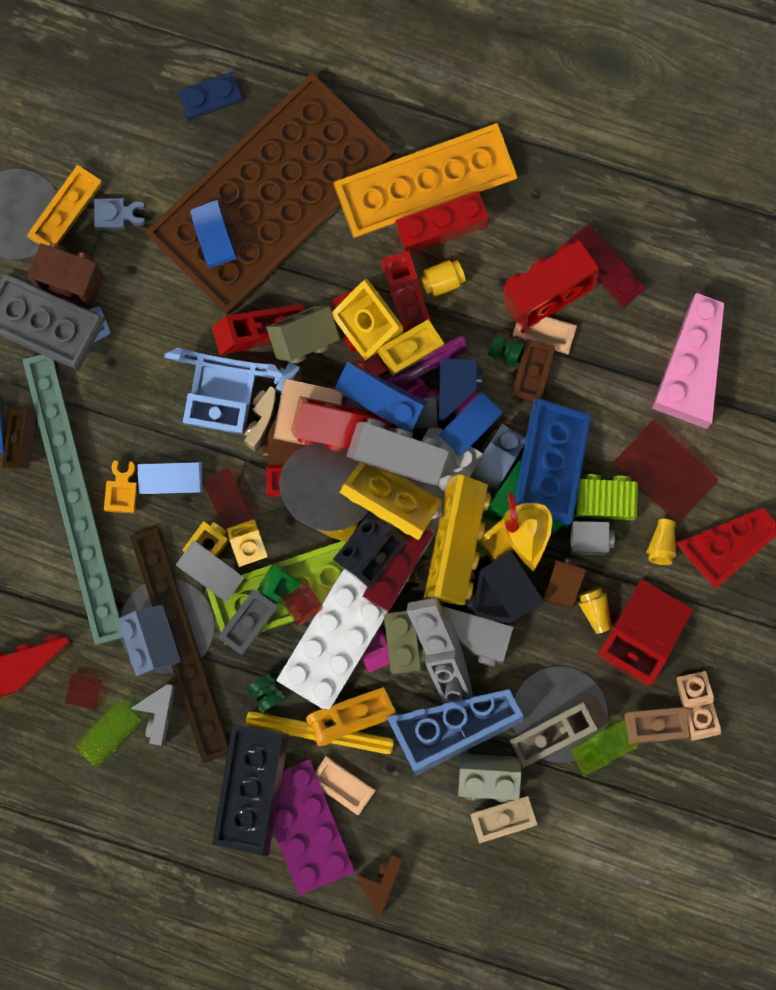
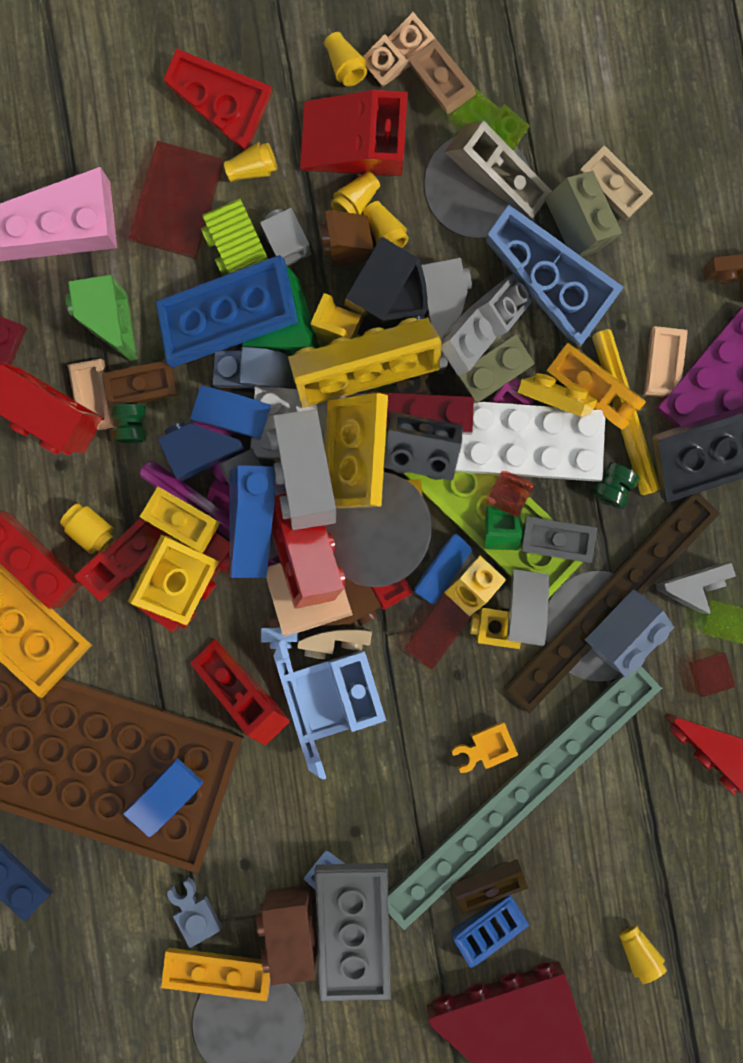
camera: 120 degrees left, 5 degrees up
light blue slope [138,462,203,494] -> none
olive brick [266,306,340,364] -> none
yellow piece [502,493,552,571] -> none
none -> bright green slope [65,275,137,361]
none -> yellow cone [324,32,367,87]
none -> yellow cone [363,201,409,248]
none -> blue slope [413,534,472,604]
none -> yellow plate [518,373,597,417]

